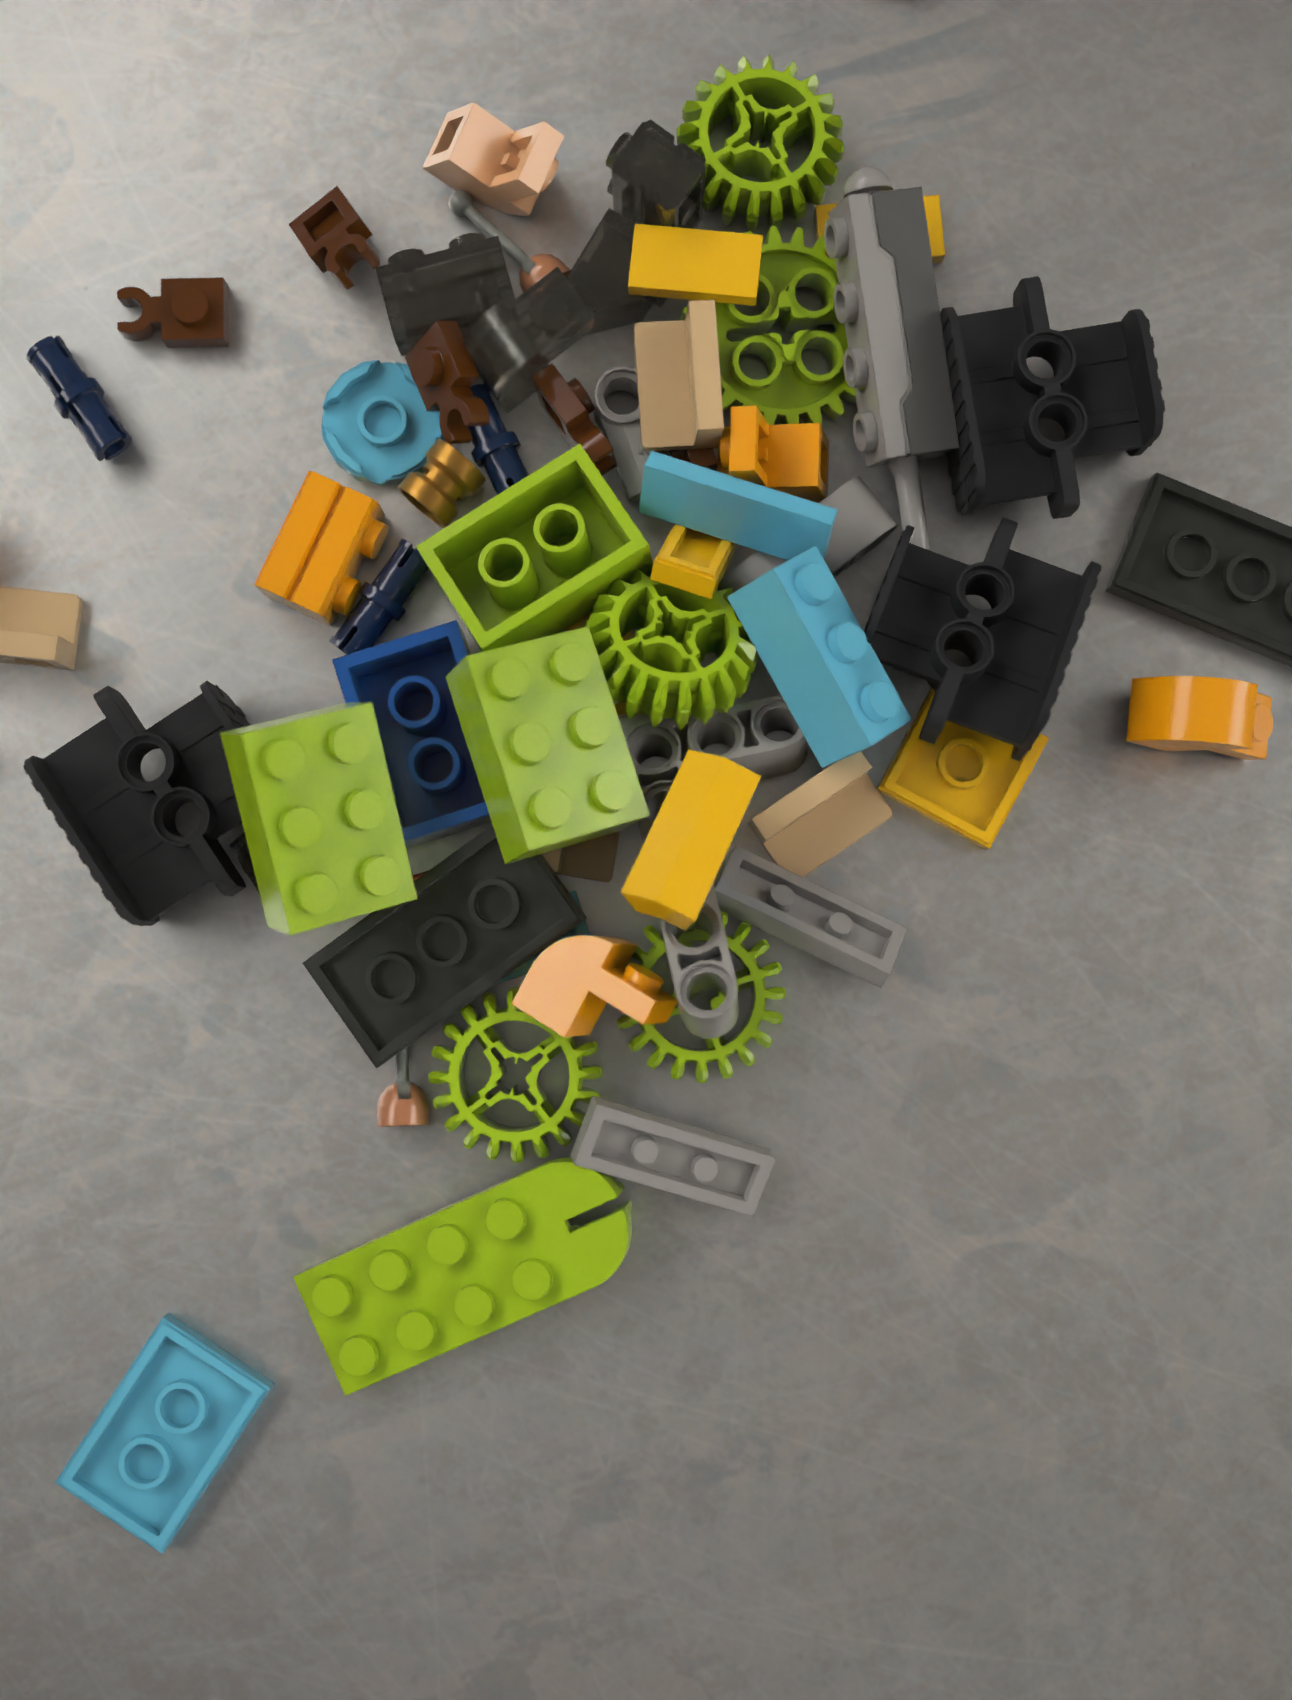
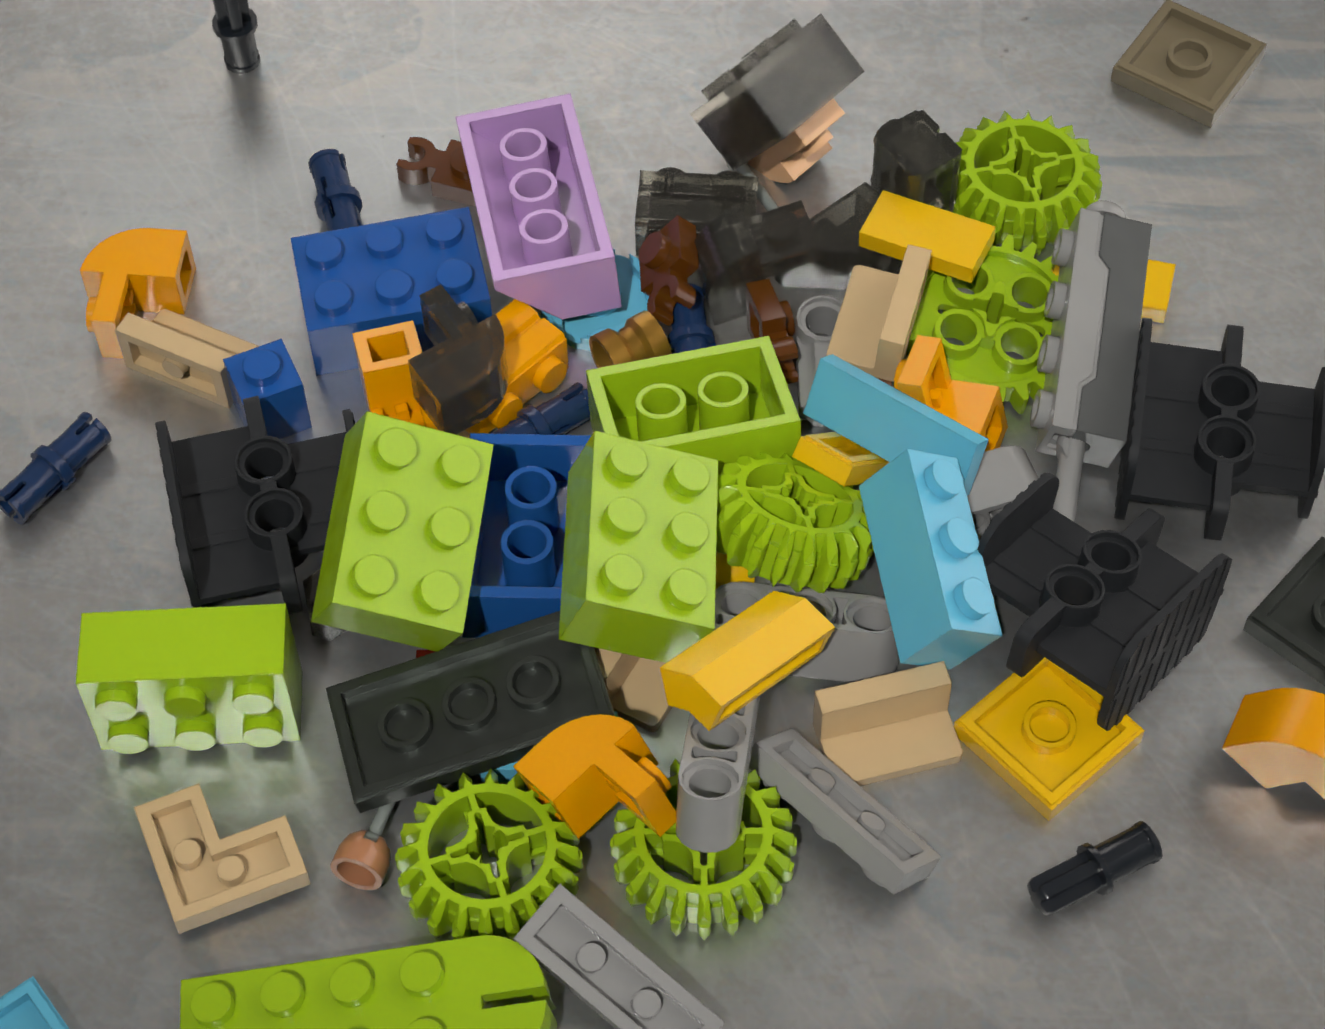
camera: 20 degrees right, 30 degrees down
reddish brown plate [288,186,380,290] -> none
none -> lime brick [76,603,303,754]
none -> tan plate [134,783,311,934]
none -> blue brick [223,338,312,439]
none -> blue brick [291,207,492,376]
none -> light orange brick [352,320,441,431]
none -> clear smoke brick [408,284,509,435]
none -> lavender slope [456,93,622,320]
none -> clear smoke brick [690,13,864,170]
none -> black axle [1027,821,1163,916]

